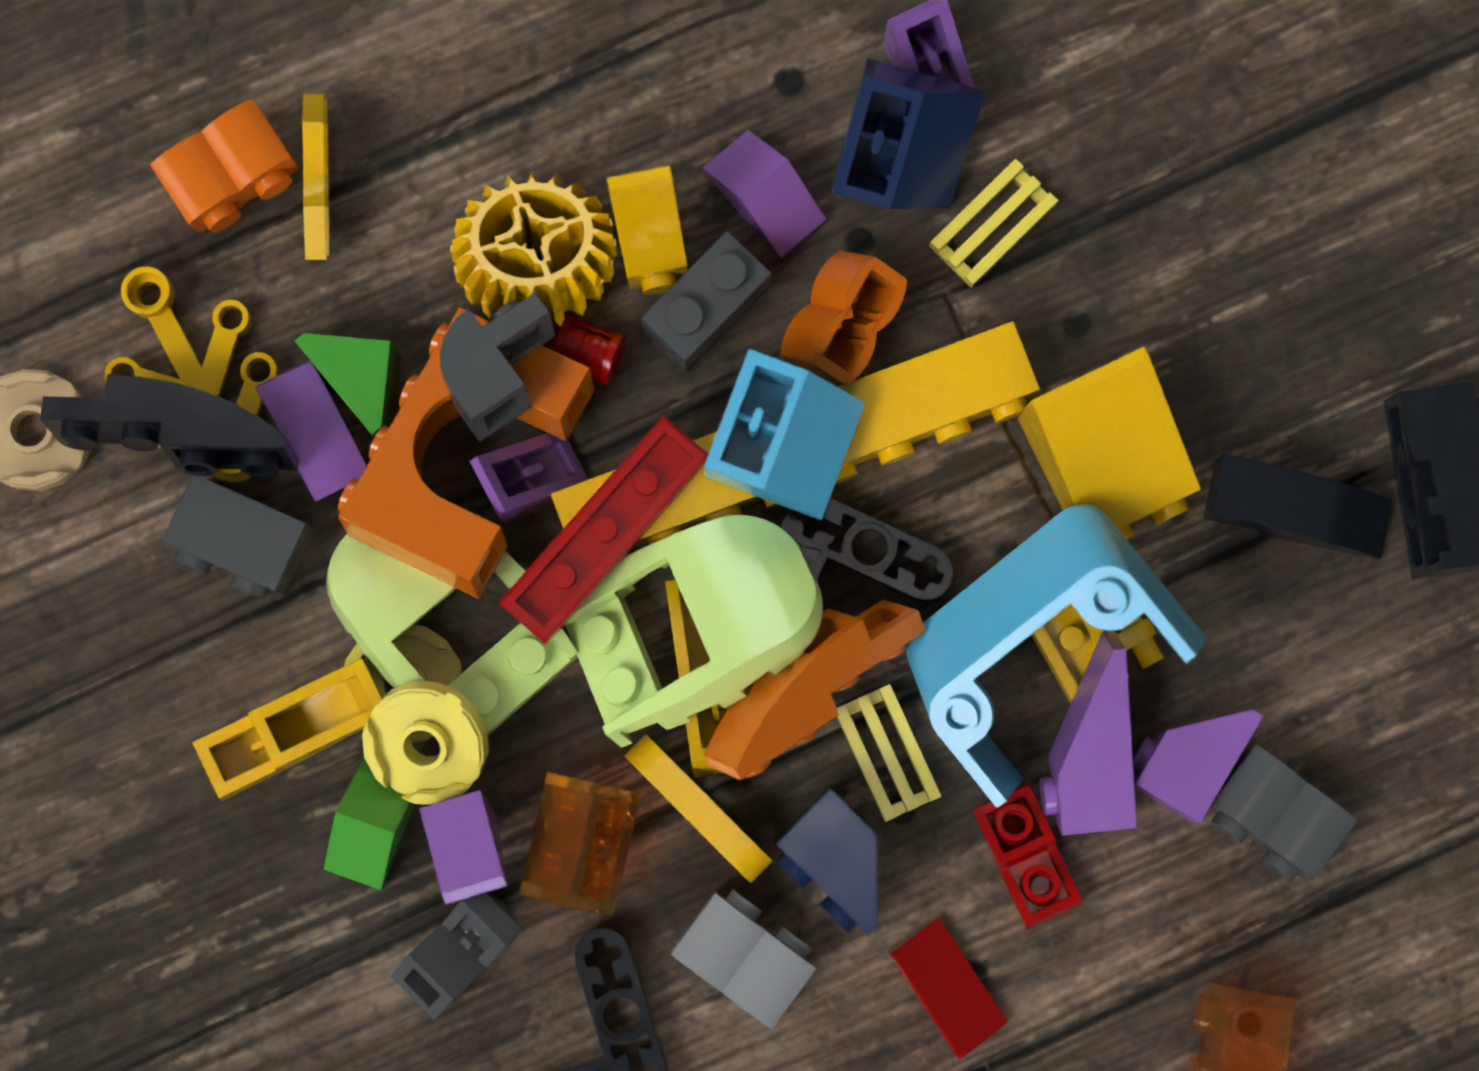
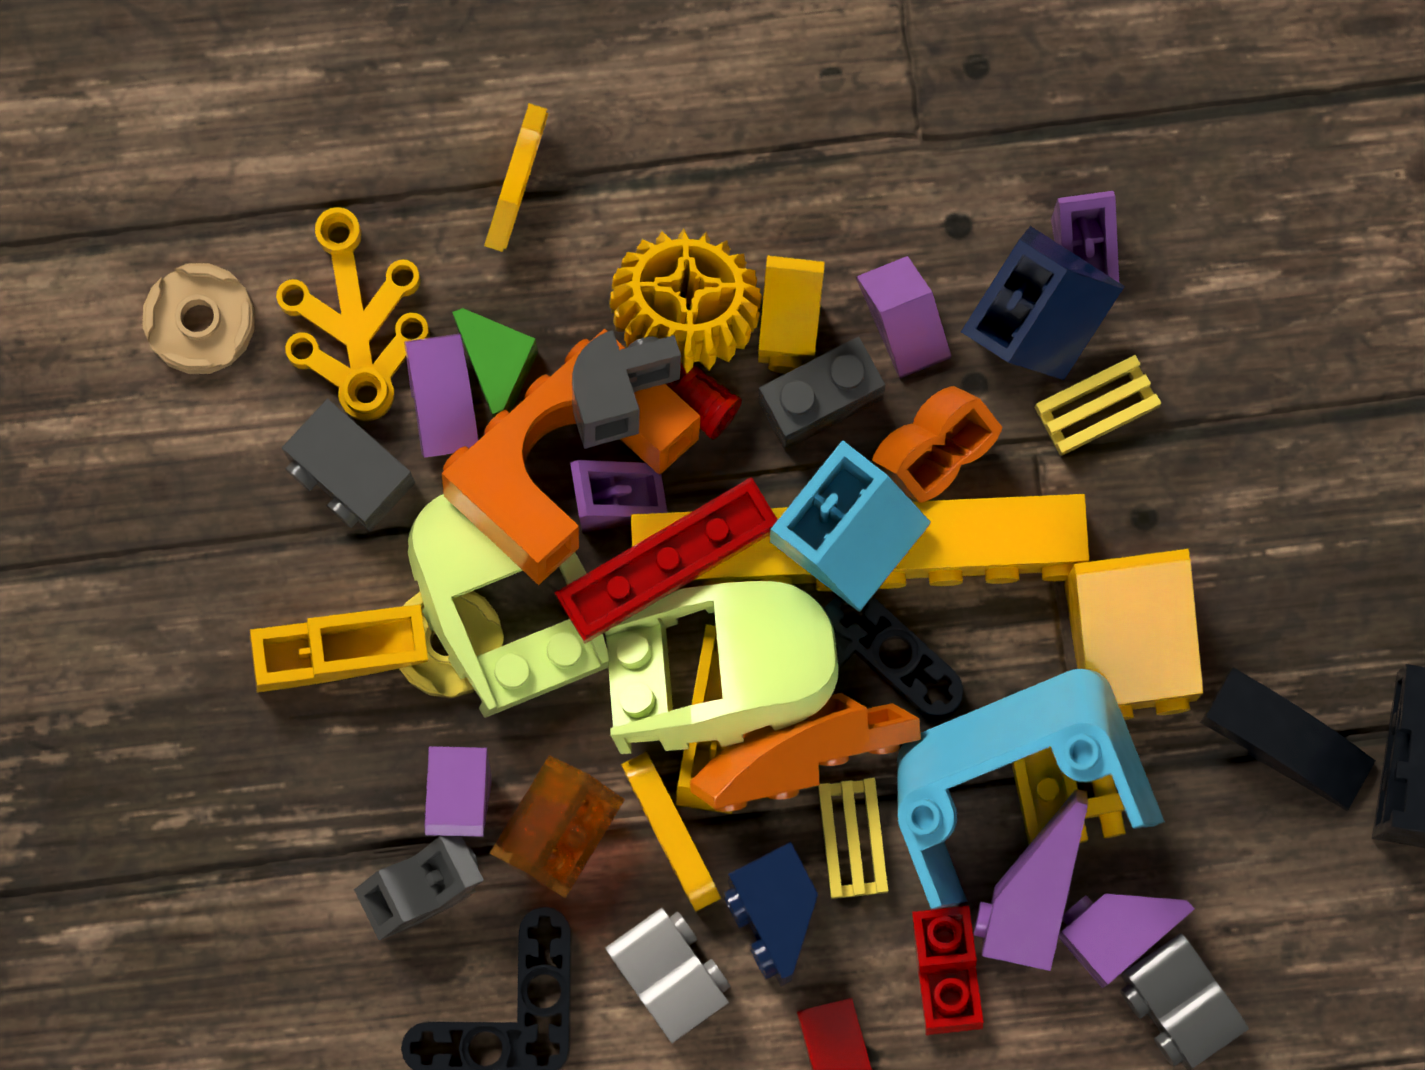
camera: 20 degrees right, 5 degrees down
black slope [40,375,299,477] -> none
orange brick [150,98,300,233] -> none
bright green slope [323,758,414,890] -> none
light yellow tile [362,681,489,805] -> none

